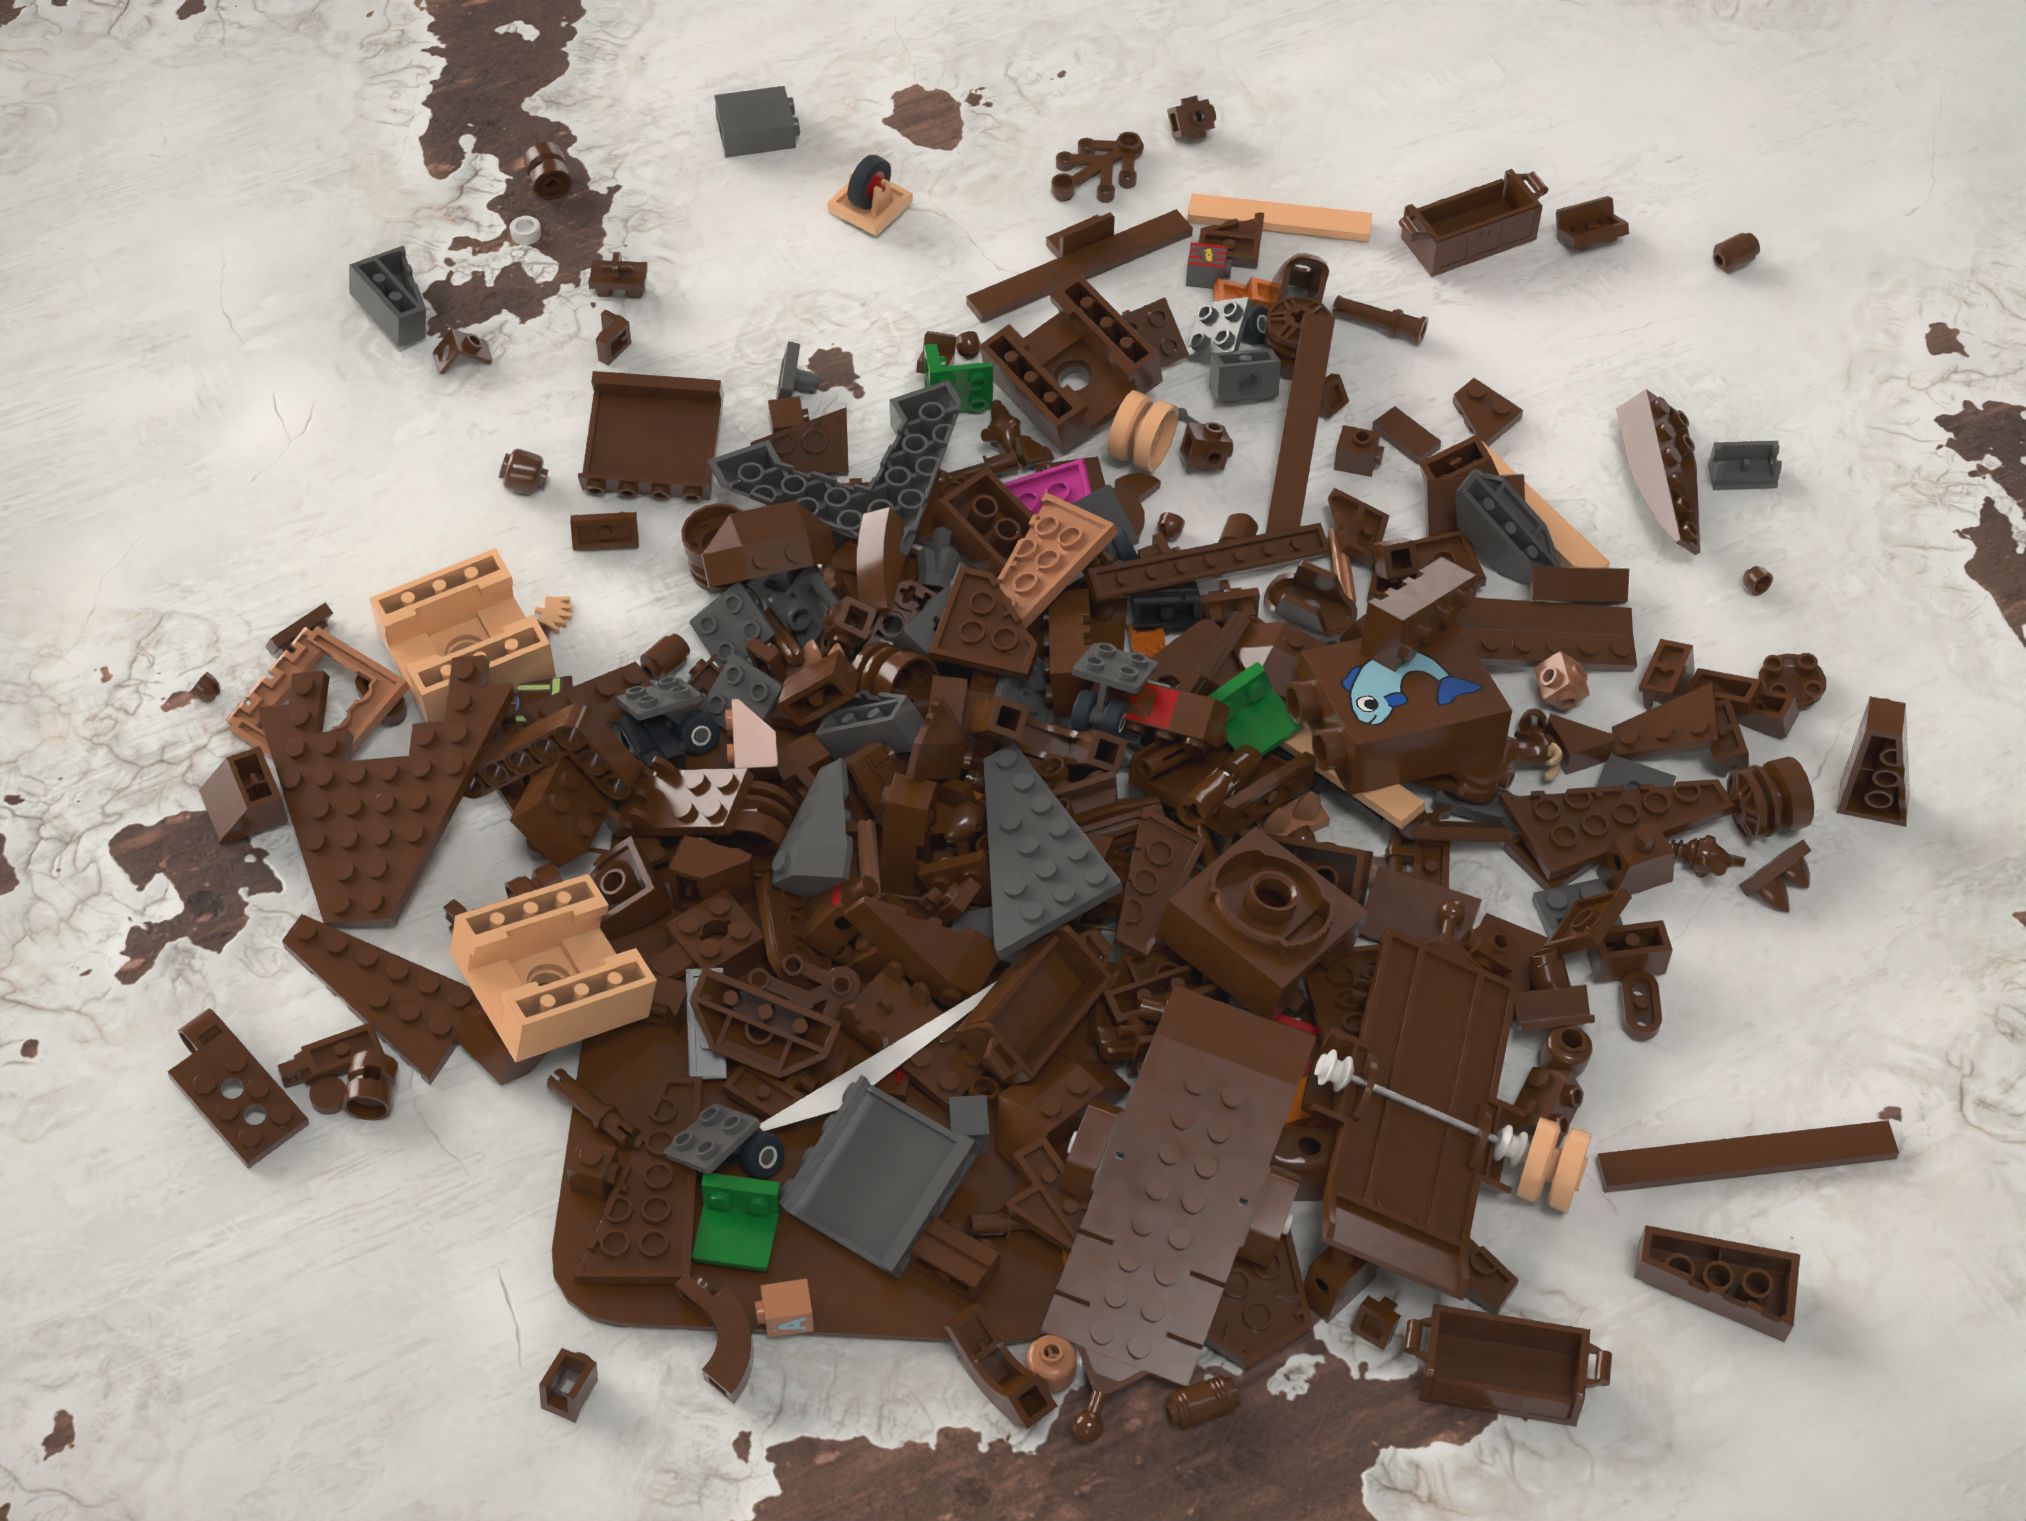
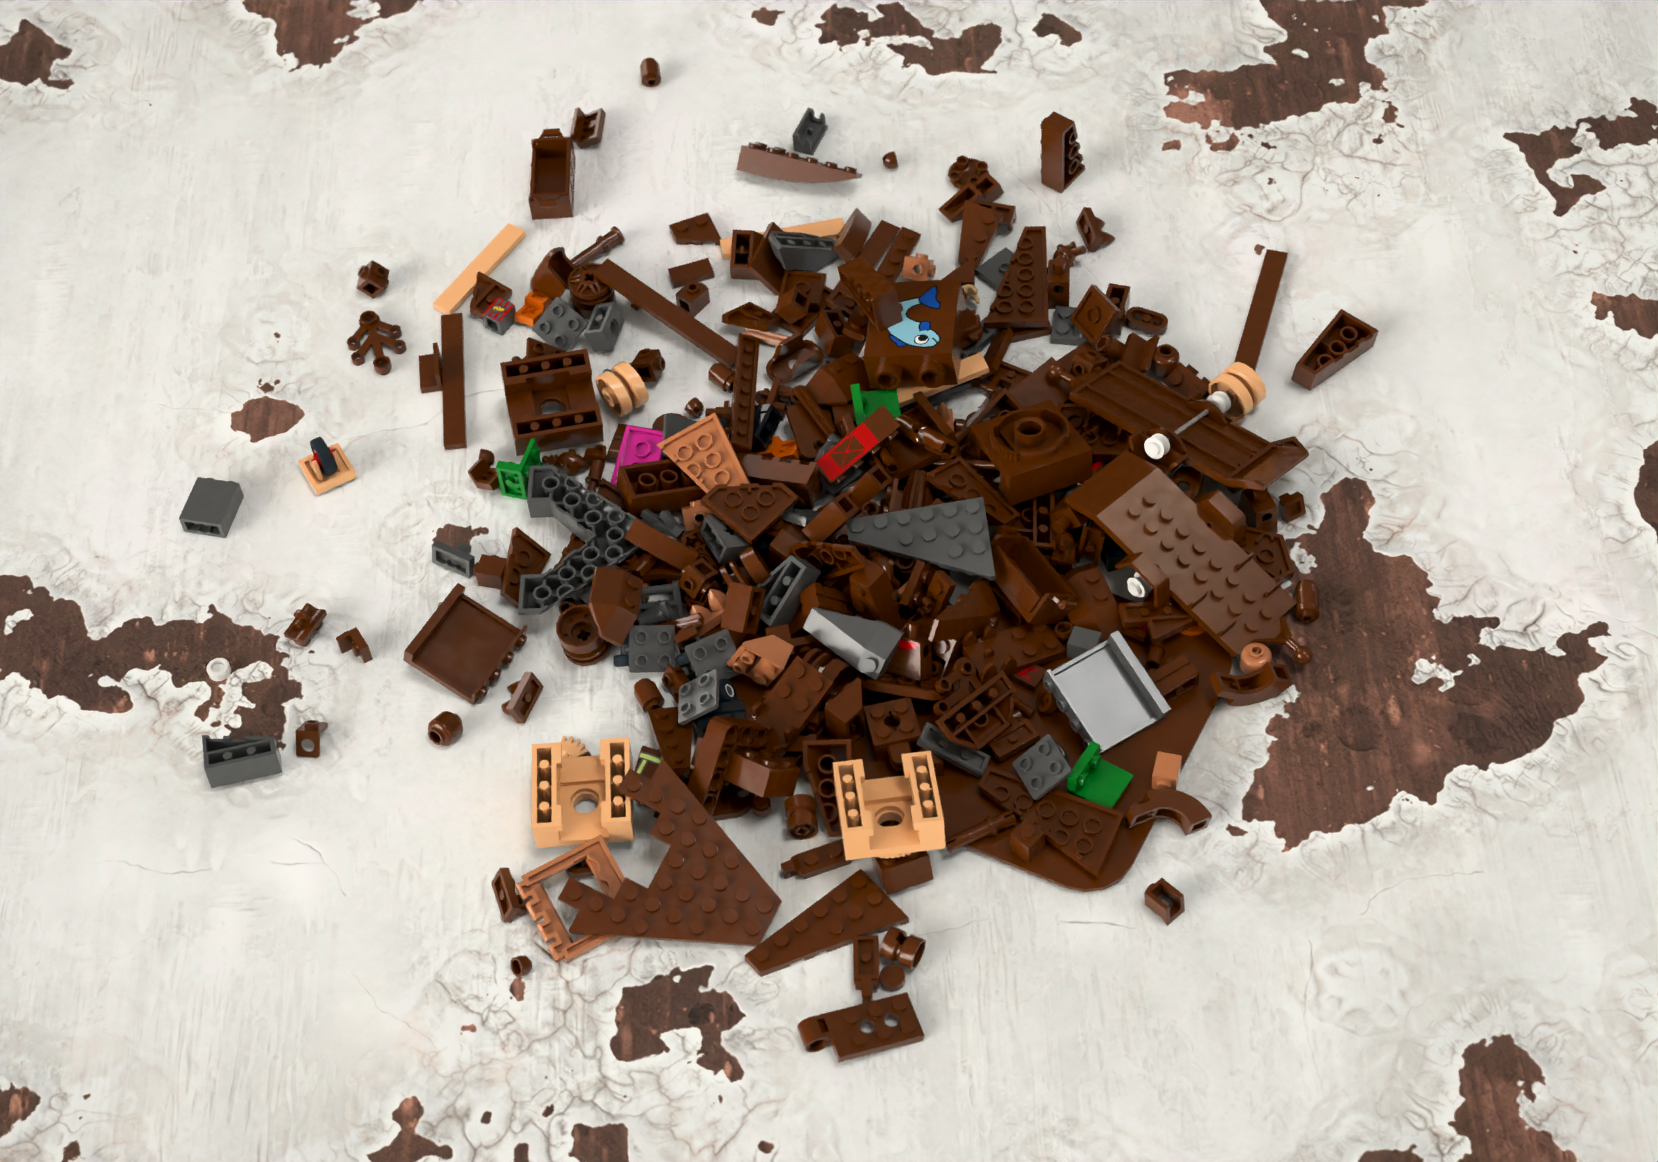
camera: 60 degrees left, 0 degrees up
reddish brown slope [199,746,288,846] -> none
reddish brown wheel [524,142,572,200] -> none
white sticker [760,981,997,1131] -> none
dark grey plate [1070,643,1158,737] -> none
reddish brown tile [1115,473,1161,503] -> none
reddish brown container [1404,1304,1612,1427] -> none
reddish brown hinge [1639,639,1695,711] -> none
reddish brown wheel [1727,756,1814,841] -> none

